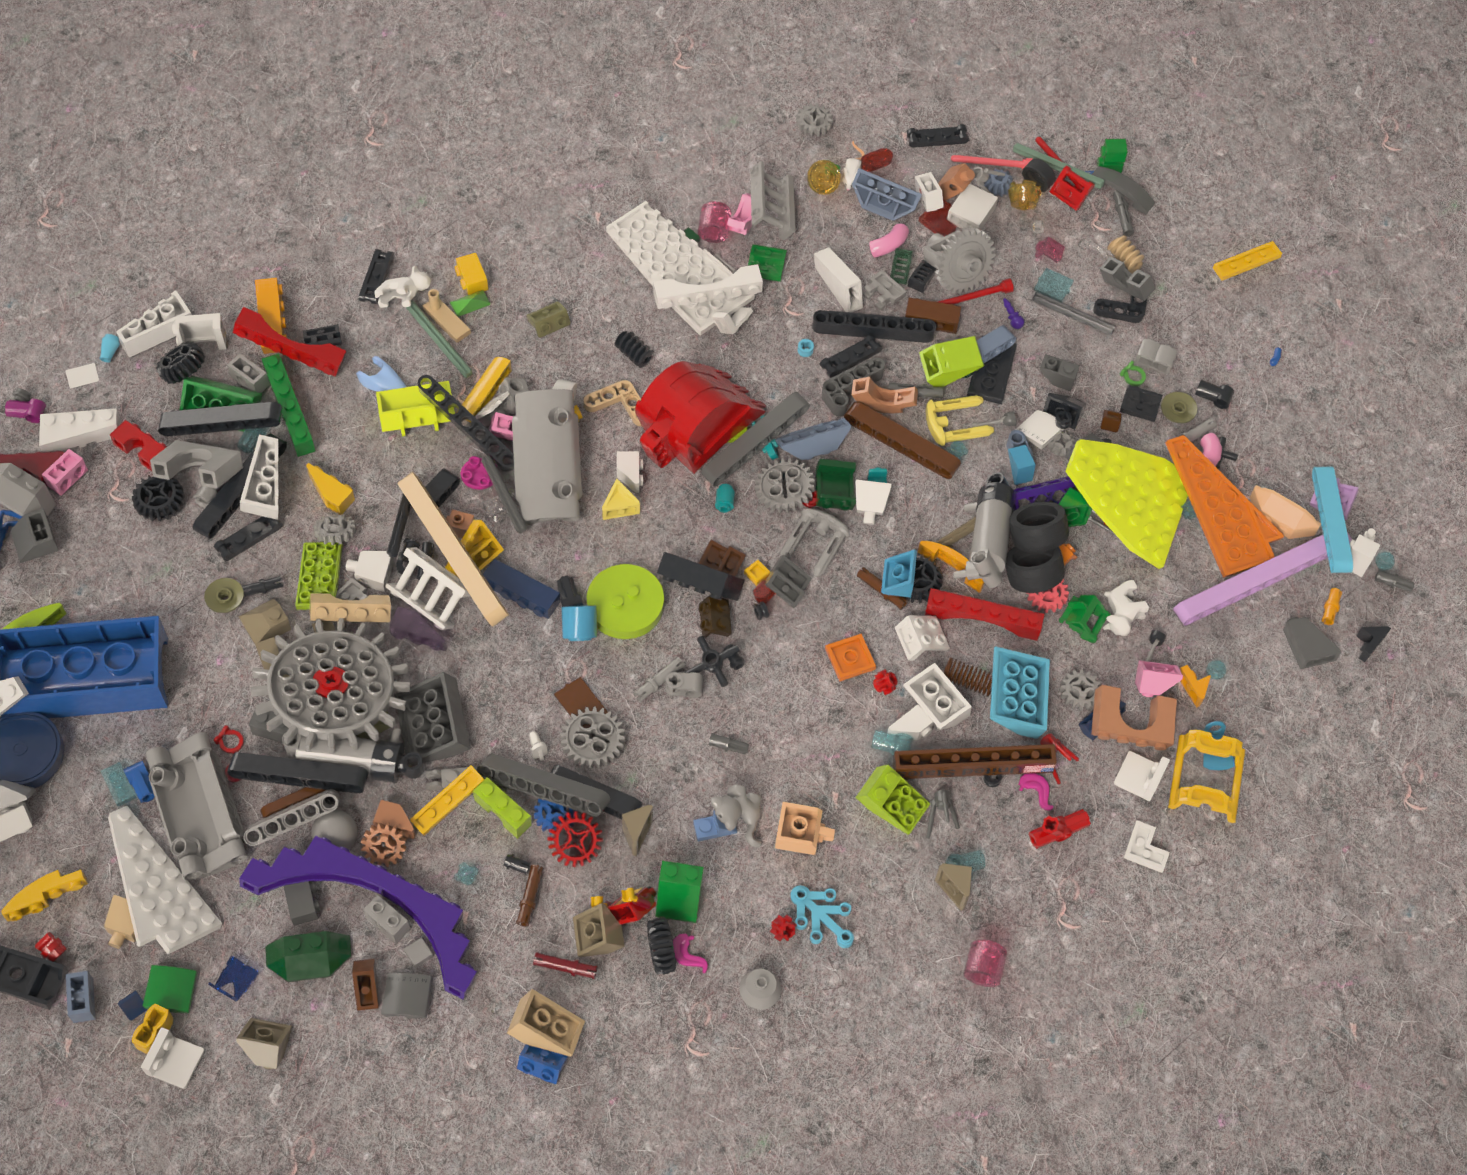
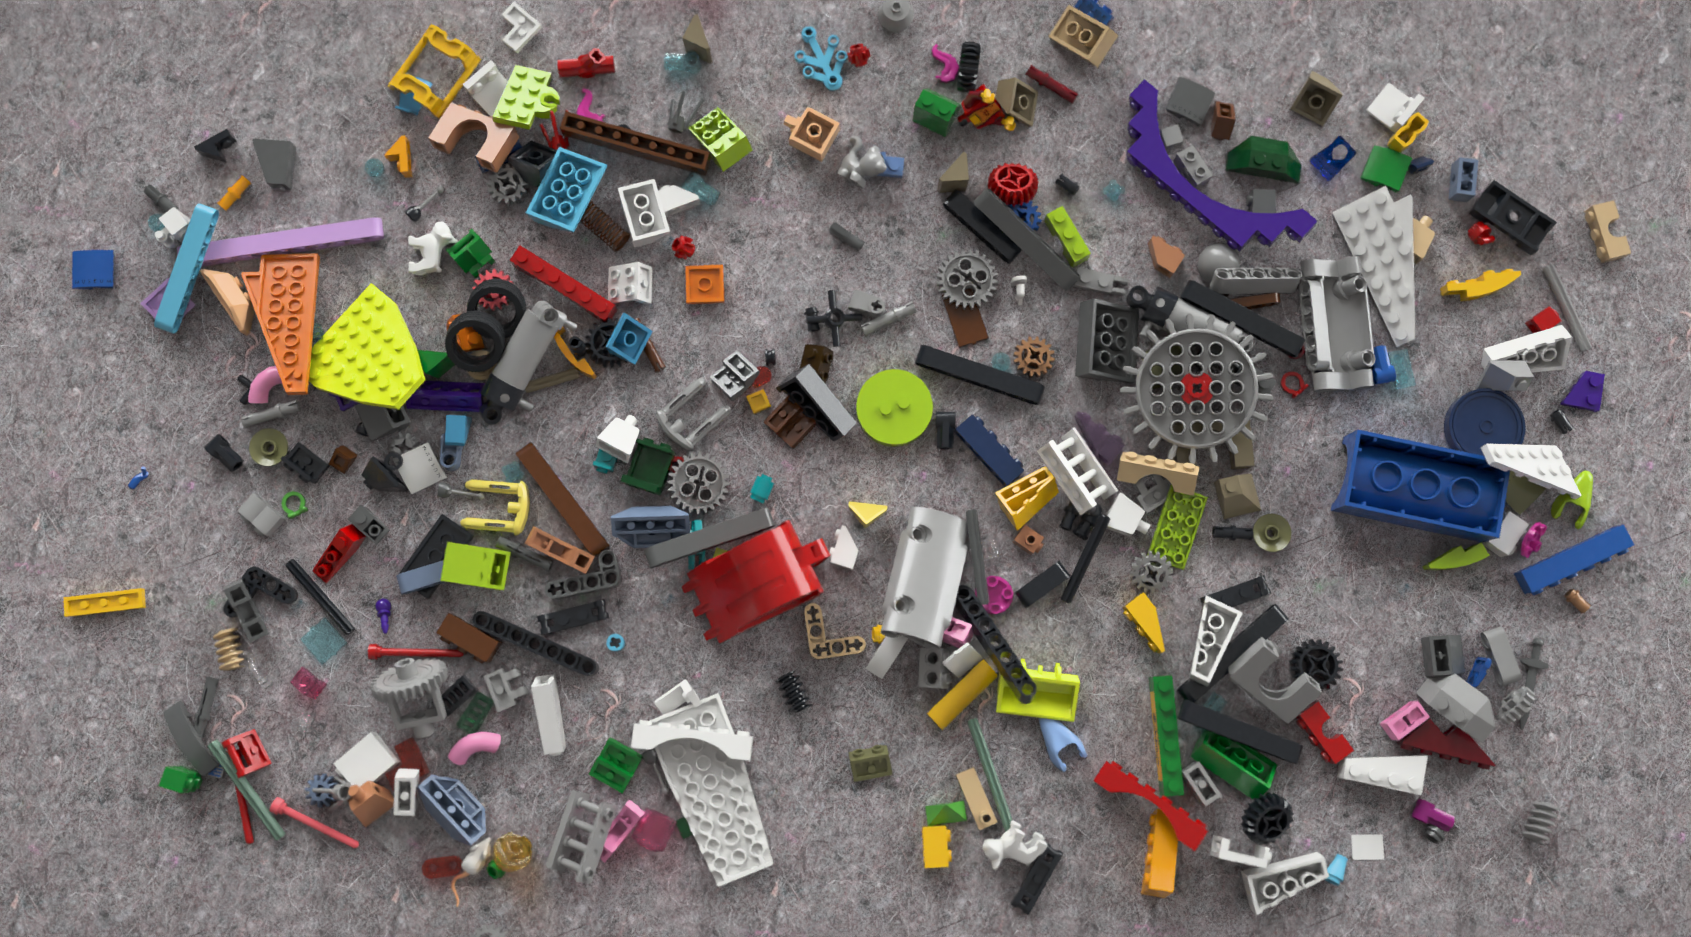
camera: 160 degrees left, 20 degrees up
black plate [303,324,342,346] -> none
nougat gear [361,822,407,867] -> none
tan beam [397,471,509,627] -> none
yellow plate [410,765,484,836] -> none
reddish brown pin [516,864,544,927] -> none
dark azure piece [562,606,597,641] -> none
black plate [906,124,969,148] -> none
clear yellow cone [1007,180,1042,211] -> none
black tyre [1022,159,1056,192] -> none
bright pink slope [1135,660,1183,697] -> none
none -> blue slope [72,250,114,290]
none -> red slope [312,524,367,583]
none -> plate [492,65,560,130]
none -> black slope [508,140,557,187]
none -> black pin [569,336,587,357]
none -> black beam [915,345,1045,405]
none -> clear light blue plate [992,352,1011,371]
none -> medium nougat gear [1013,336,1055,378]

